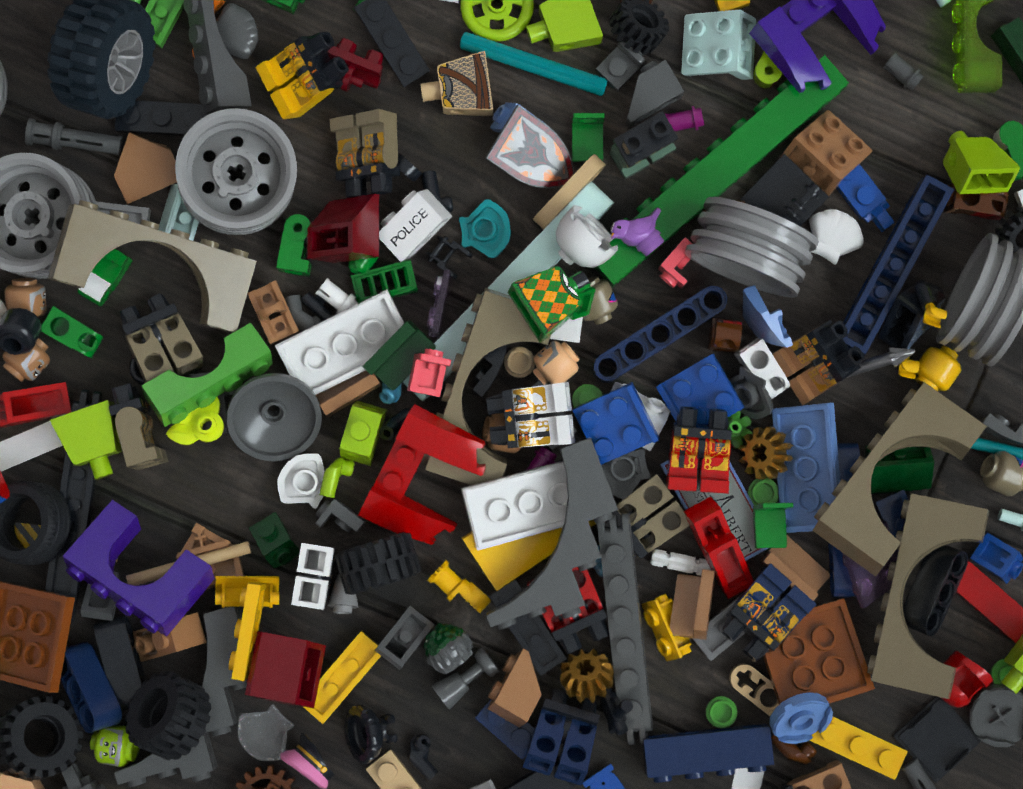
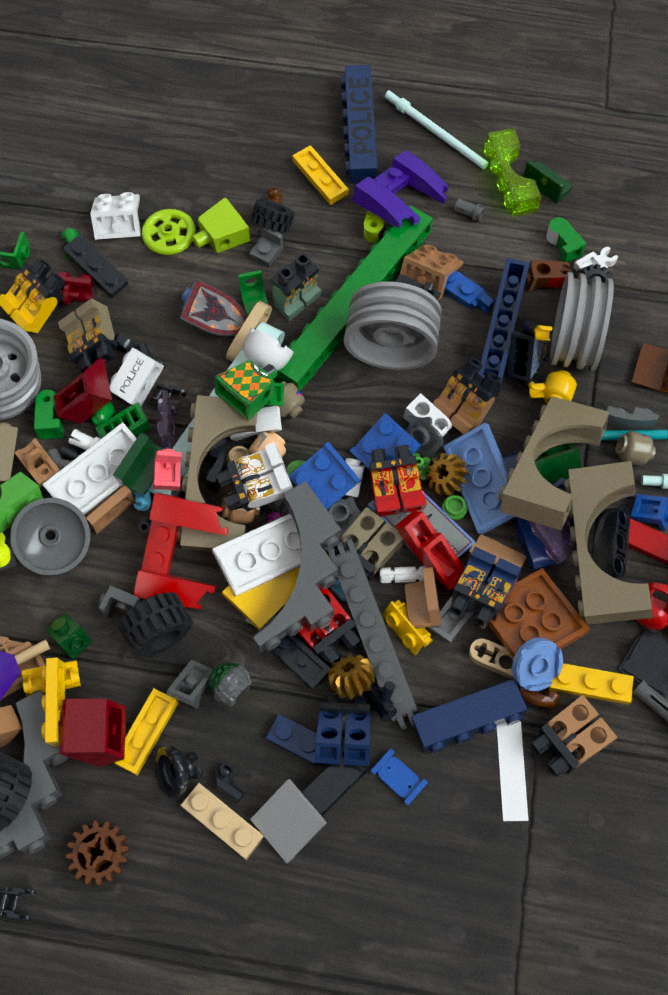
camera: 10 degrees left, 20 degrees down
clear animal [238,704,294,761] -> none
white animal [277,453,325,509] -> none
piece [280,733,335,789] -> none
white hips [291,543,337,610] -> none
lime arm [319,457,355,498] -> none
light grey cone [327,573,359,614] -> none
lime torso [339,401,387,466] -> none
torso [420,51,493,116] -> none
yellow connector [427,560,492,613] -> none
dark grey piece [432,647,501,710] -> none
teal animal [459,199,511,258] -> none
teal axle [460,32,607,96] -> none
medium nougat slope [487,649,542,728] -> none
dark blue beam [593,286,727,383] -> none
medium lavender animal [611,207,665,257] -> none
dark grey slope [626,60,684,128] -> none
coral bracket [658,237,692,289] -> none
magenta pin [665,106,704,131] -> none
light aqua bracket [681,9,756,80] -> none
bright green plate [706,696,737,728] -> none
reddish brown leg [708,318,742,353] -> none
medium blue slope [743,285,793,348] -> none
green bracket [753,503,794,549] -> none
white animal [809,209,864,265] -> none
flat silver piece [846,348,915,378] -> none
lime torso [943,131,1020,194] -> none

